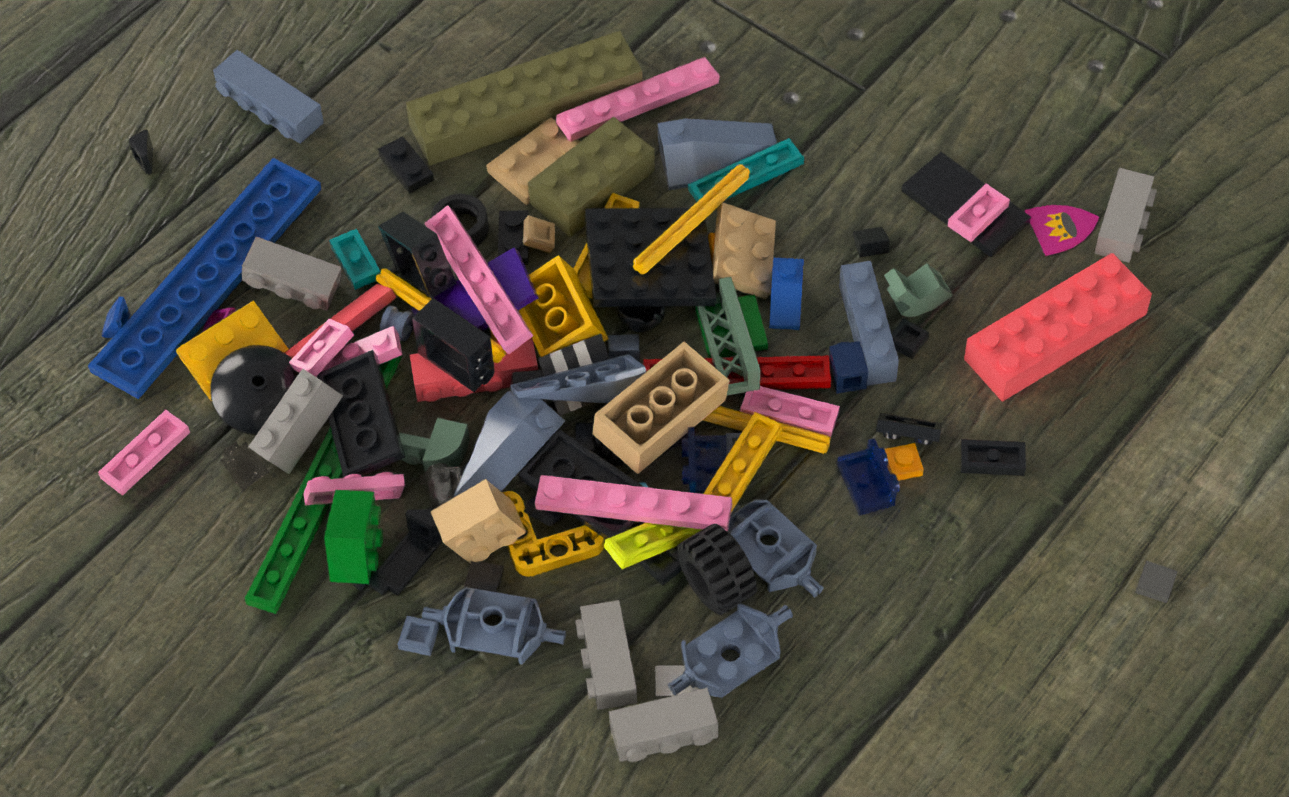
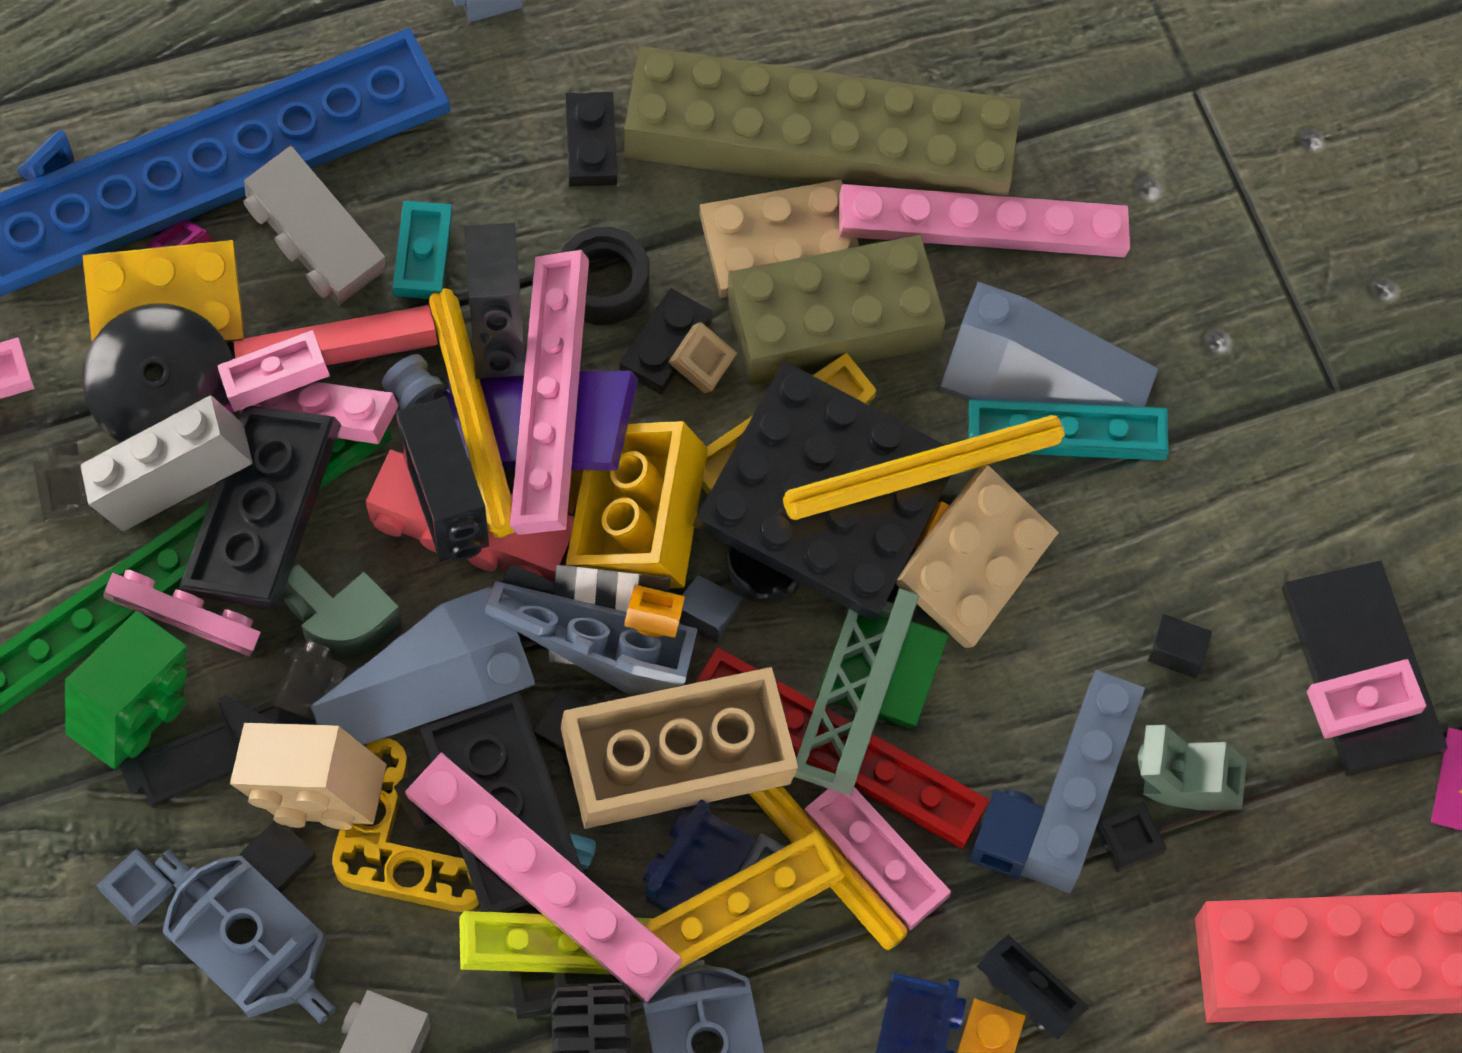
camera: 25 degrees right, 10 degrees up
blue slope [769,258,804,330] -> none
none -> light orange plate [624,584,685,638]

